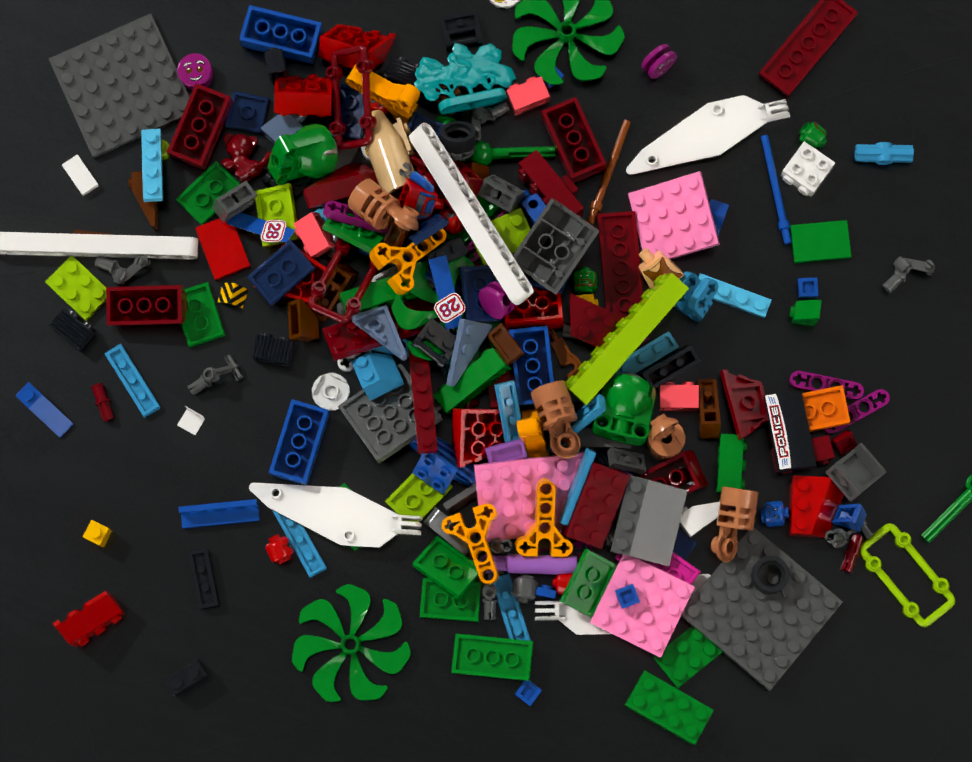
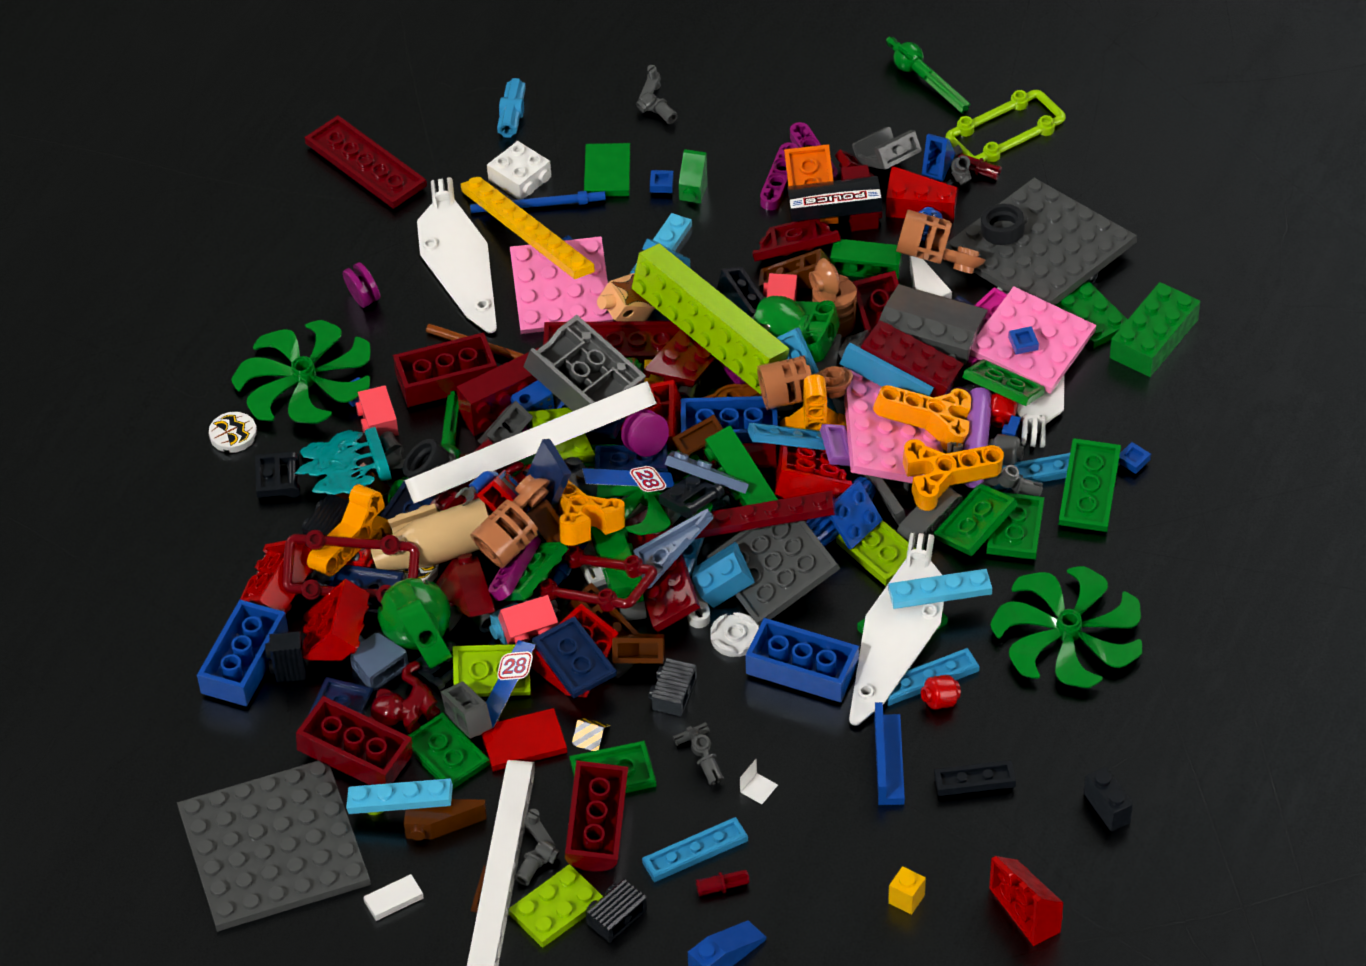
camera: 85 degrees left, 30 degrees down
magenta head [177,53,213,90] -> none
green head [799,122,827,149] -> none
none -> yellow plate [461,177,595,279]
none -> medium azure plate [888,569,992,609]

